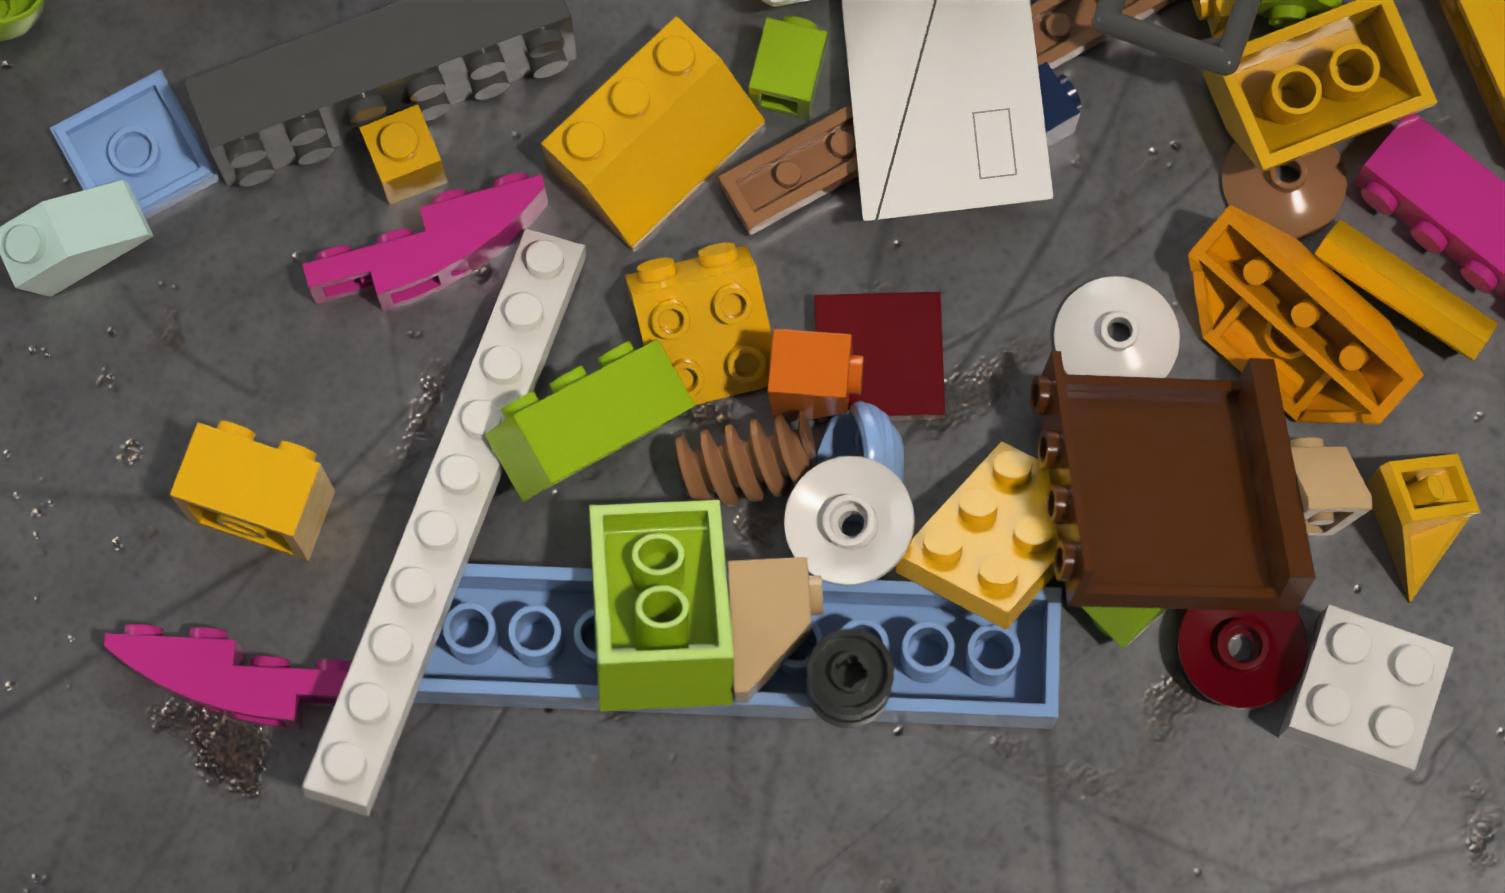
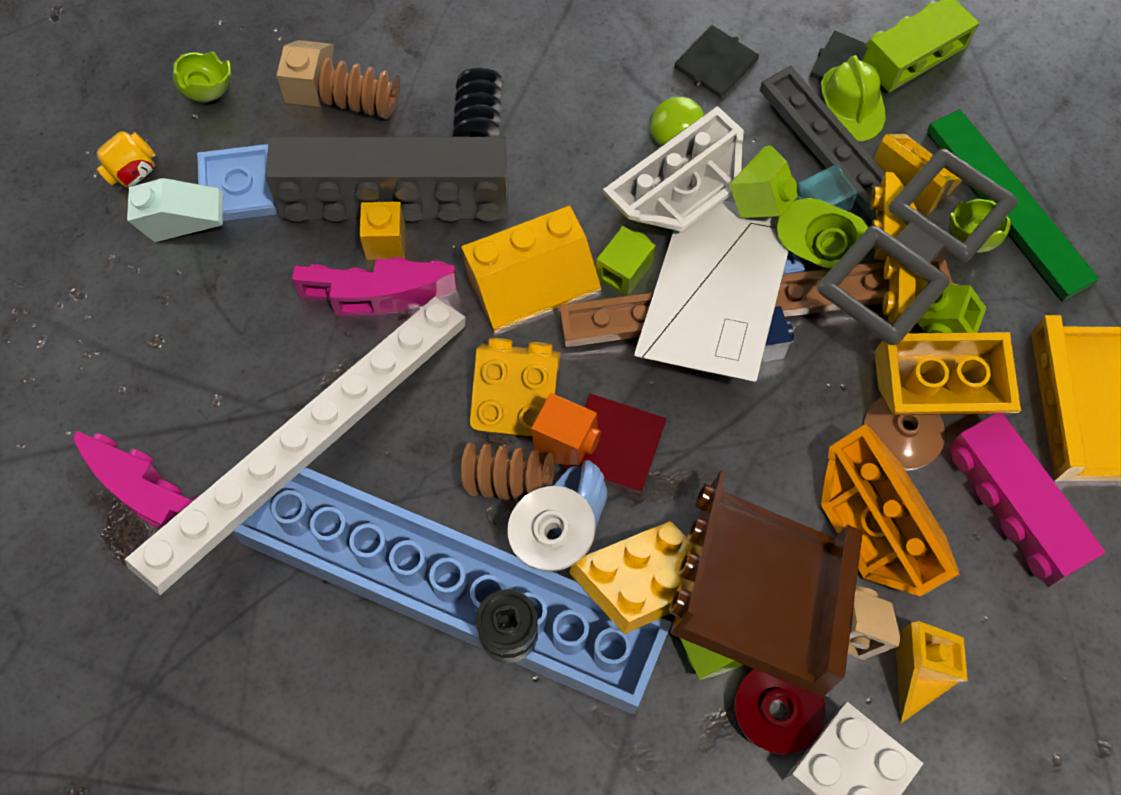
camera: 20 degrees right, 10 degrees down
yellow brick [170,420,335,562] -> none
lime brick [484,339,696,502] -> none
lime slope [589,500,734,711] -> none
tan slope [728,557,823,703] -> none
white dish [1053,276,1180,378] -> none
yellow tile [1314,219,1498,360] -> none

